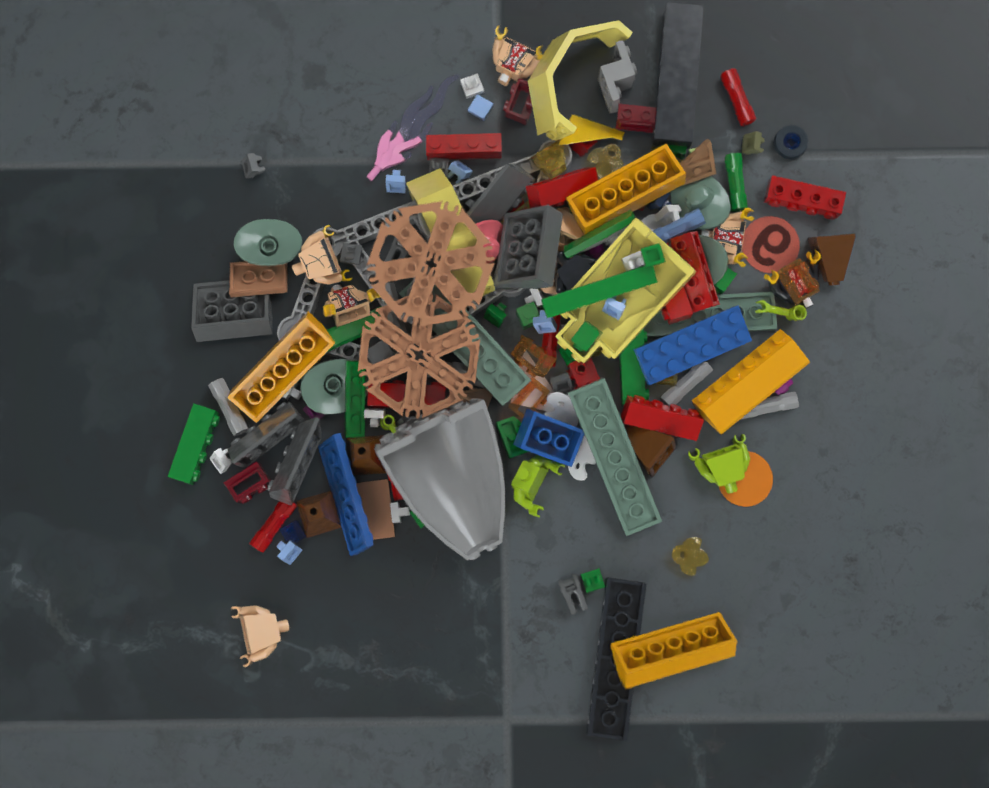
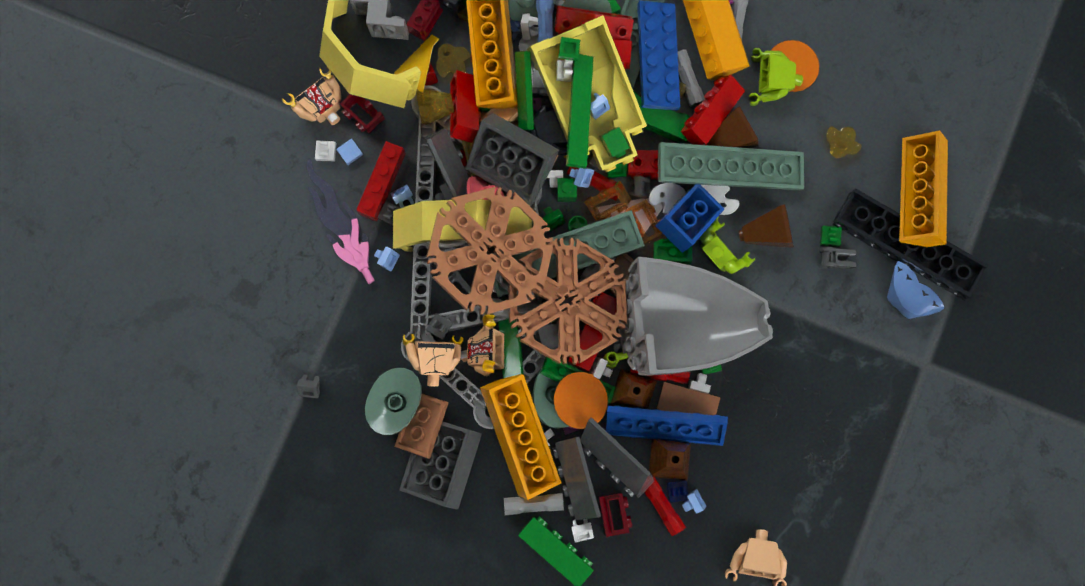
camera: 70 degrees left, 0 degrees up
none -> orange sticker [554,372,608,429]
none -> green wheel [568,216,587,231]
none -> reddish brown slope [739,204,794,248]
none -> medium blue piece [887,261,945,319]

